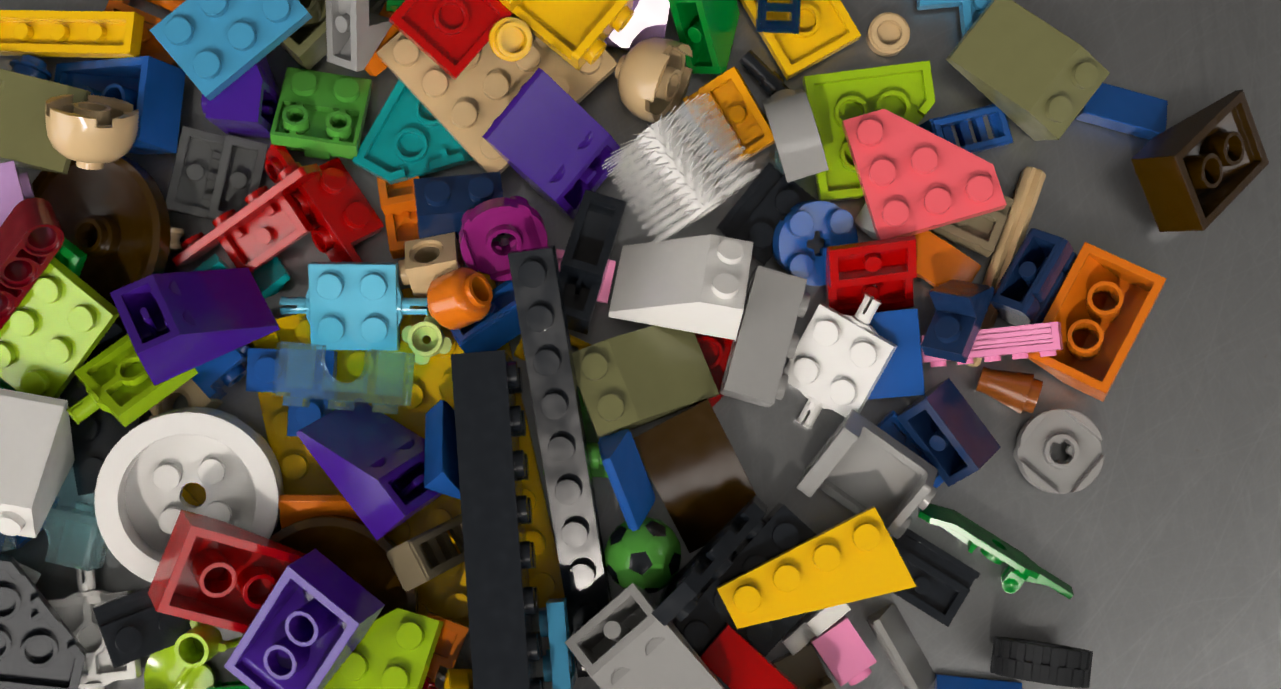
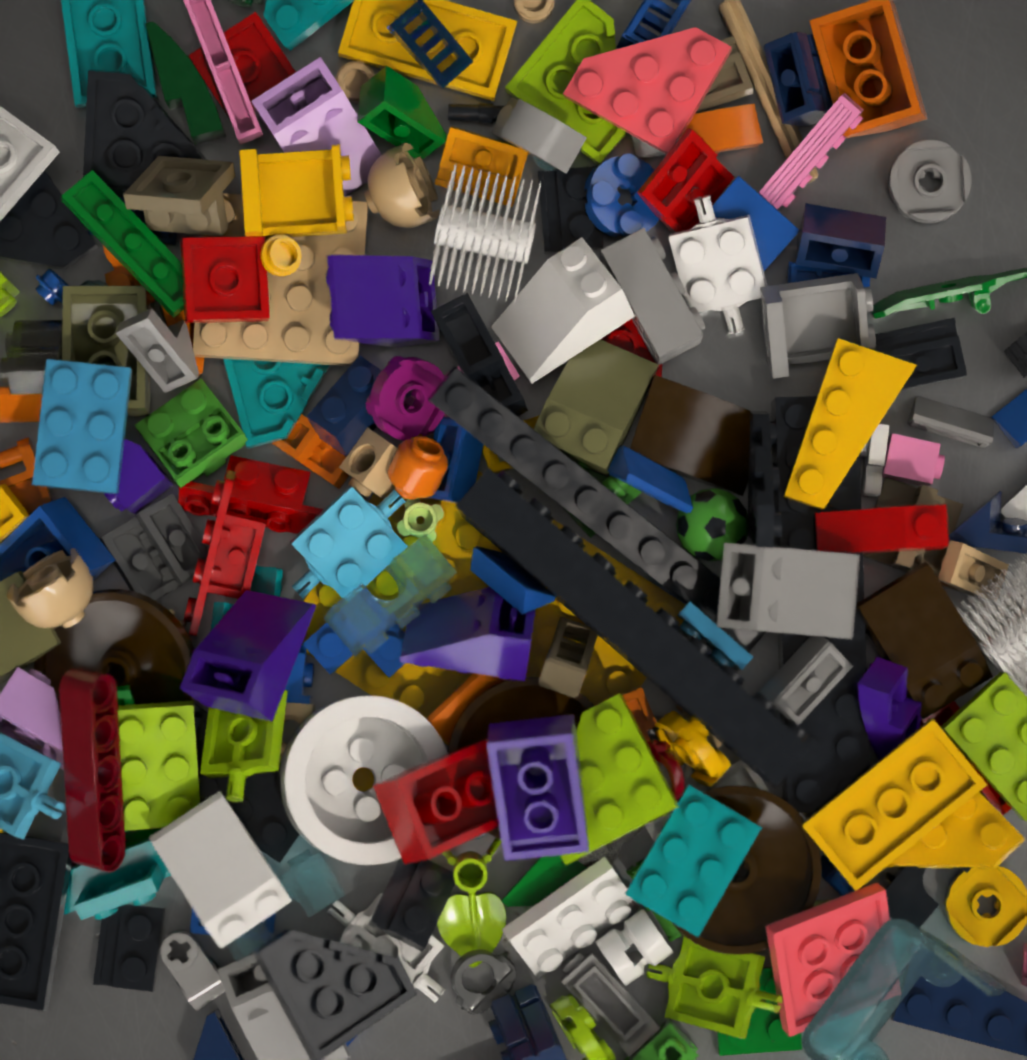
camera: 45 degrees left, 0 degrees up
dark blue slope [921,280,995,363] -> none
dark orange cone [975,366,1043,414] -> none

